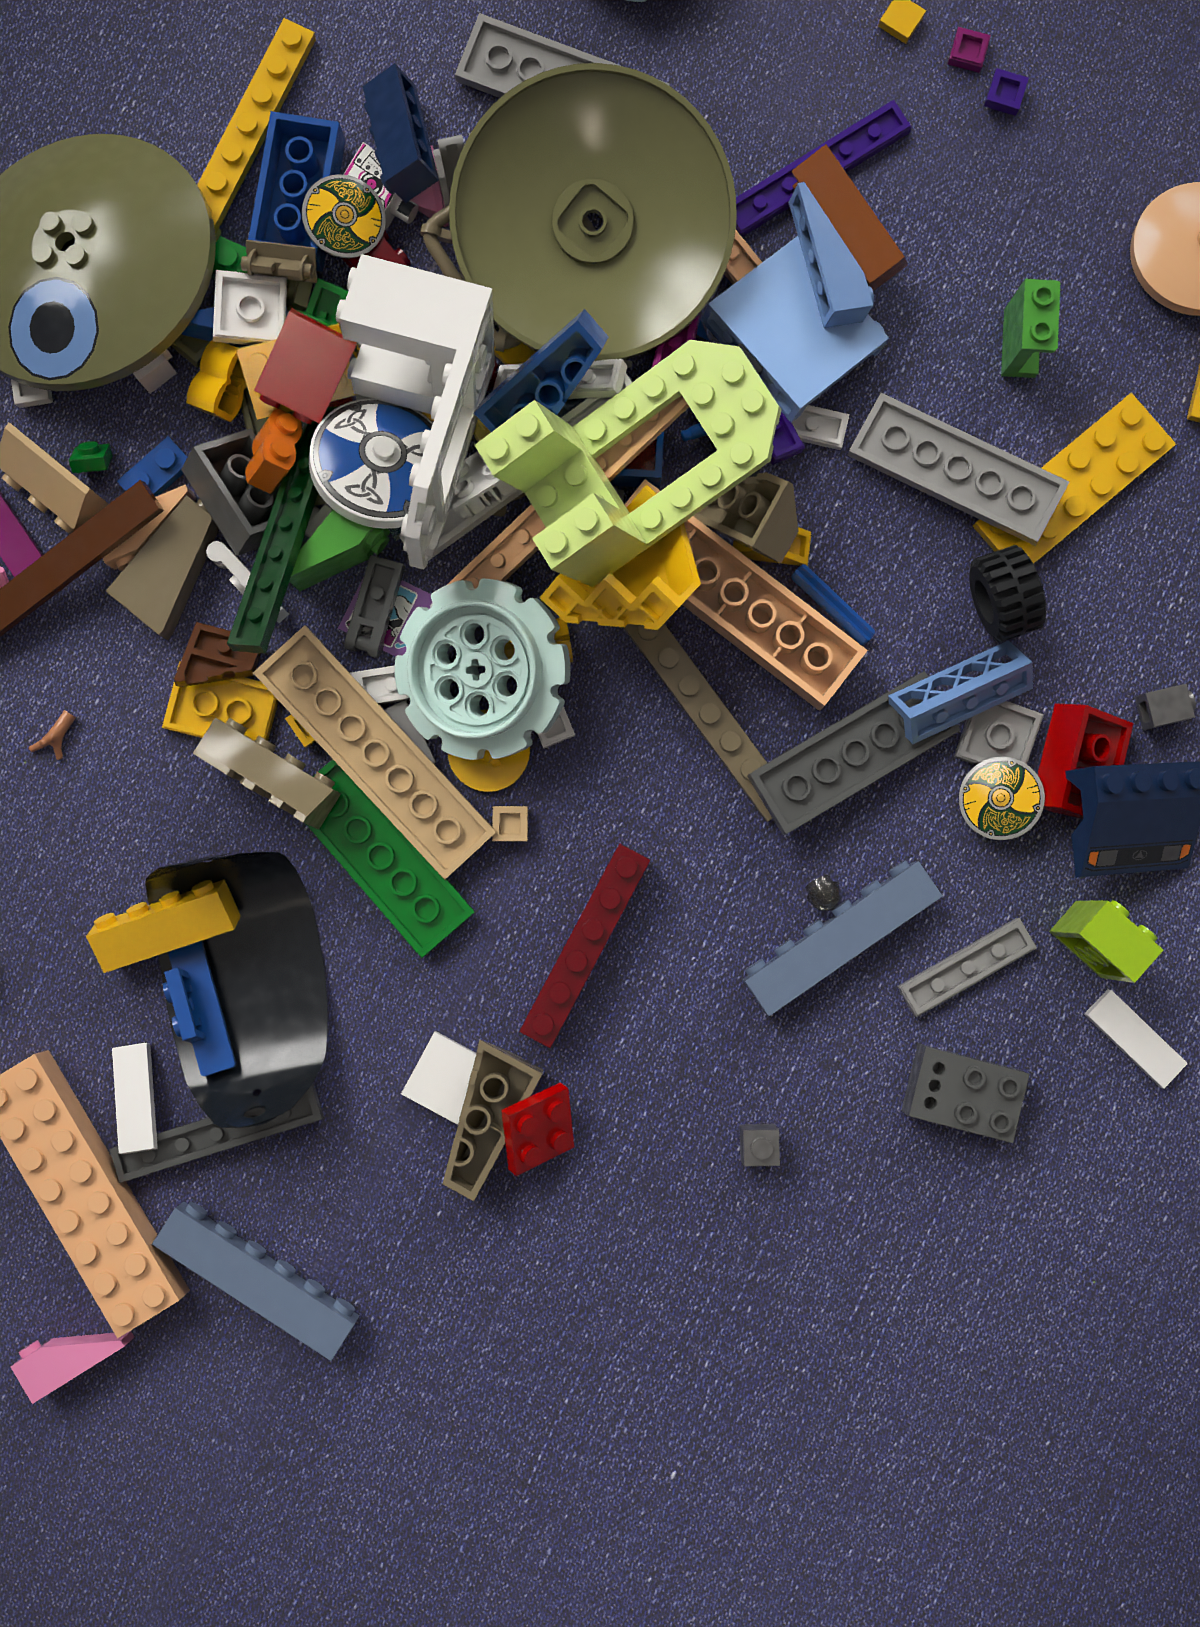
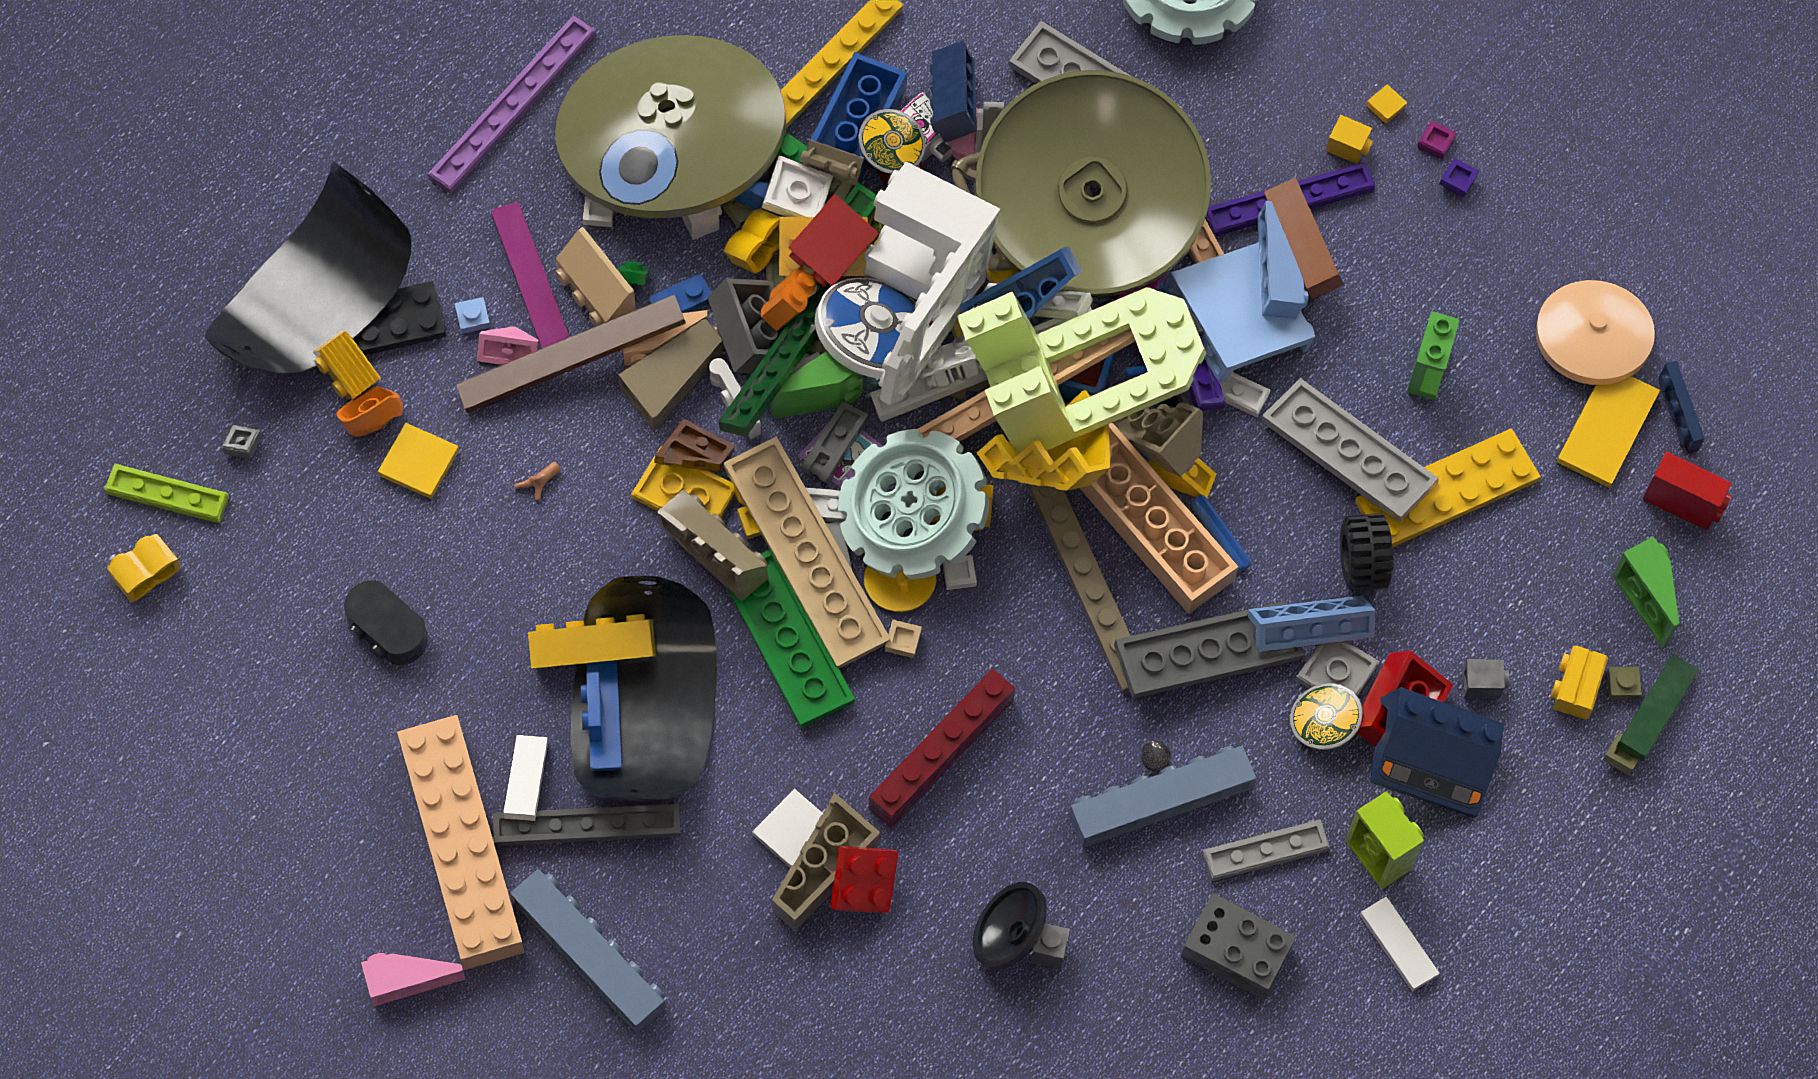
camera: 10 degrees right, 20 degrees down
none -> black dish [973,882,1047,970]
none -> yellow brick [1326,115,1373,164]

